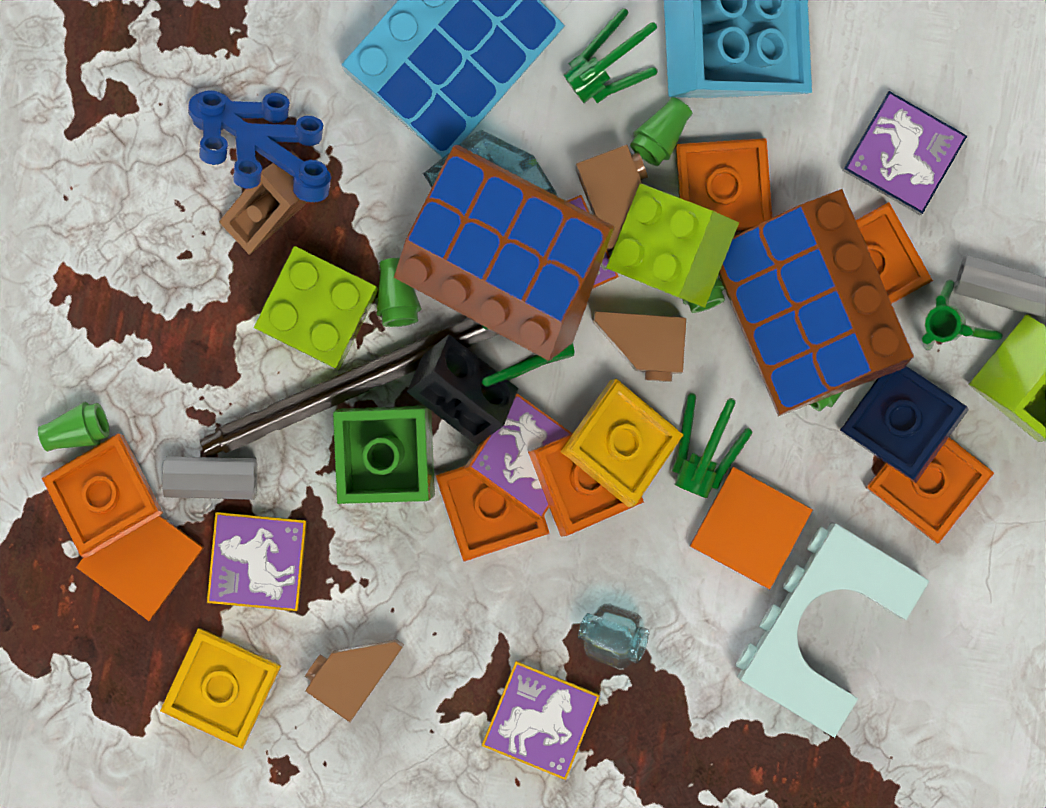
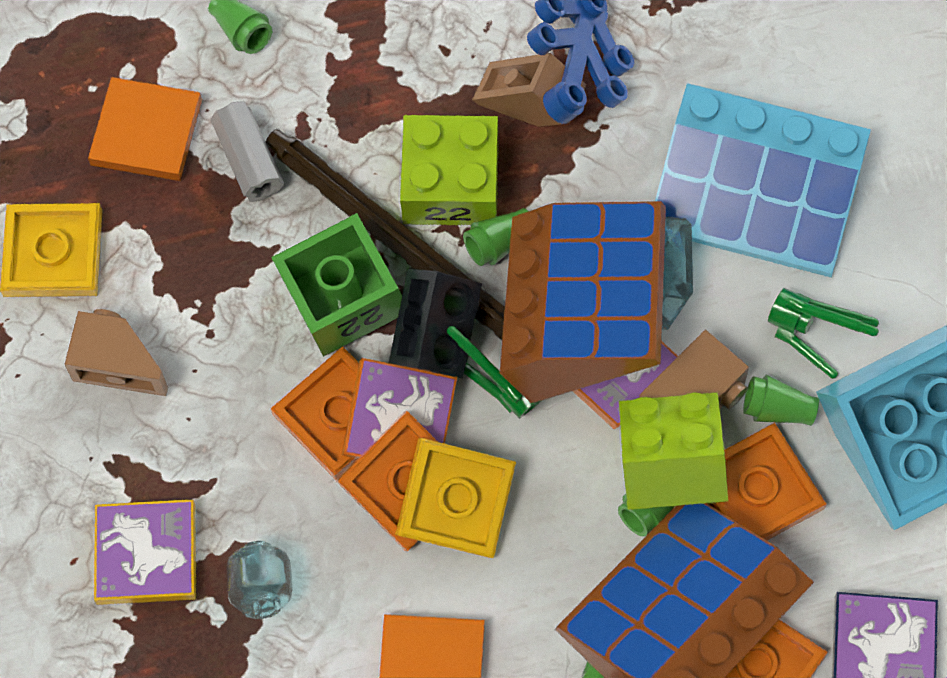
camera: 65 degrees right, 20 degrees down
orange tile [42,433,163,558] -> none
tile [207,512,307,611] -> none
medium nougat slope [594,312,686,382] -> none
green plant [671,393,752,498] -> none

